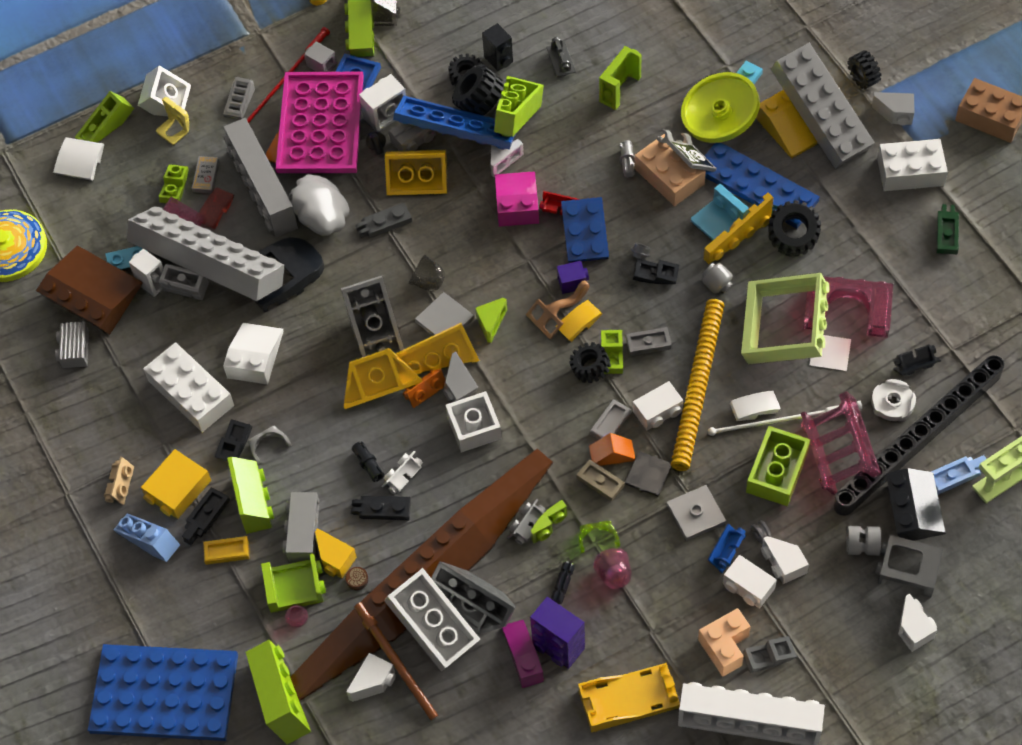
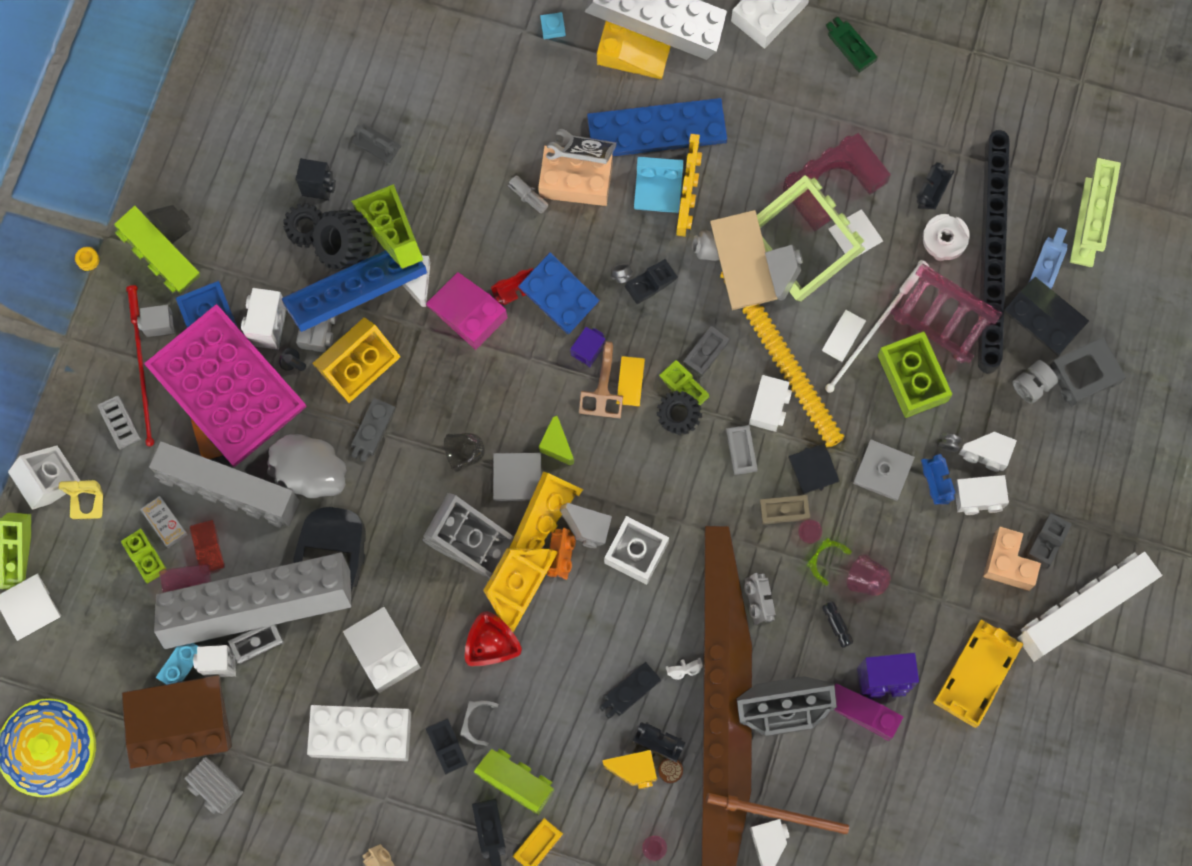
camera: 45 degrees left, 15 degrees up
yellow brick [141,449,211,519] -> none
lime panel [261,554,326,613] -> none
light grey brick [283,492,320,562] -> none
black pin [352,441,385,482] -> none
white hinge [382,451,423,494] -> none
white brick [384,568,480,672] -> none
lime slope [531,500,567,543] -> none
orange slope [589,433,635,466] -> none
lime panel [599,46,642,110] -> none
neon yellow dish [681,72,760,143] -> none
black tyre [768,200,821,256] -> none
white slope [898,594,937,652] -> none
none -> red hat [465,611,522,666]
none -> black hinge [632,722,686,763]
none -> white piece [666,658,703,679]
none -> tan tile [710,210,777,310]
none -> light grey slope [765,245,803,300]
none -> clear pink plate [798,520,822,544]

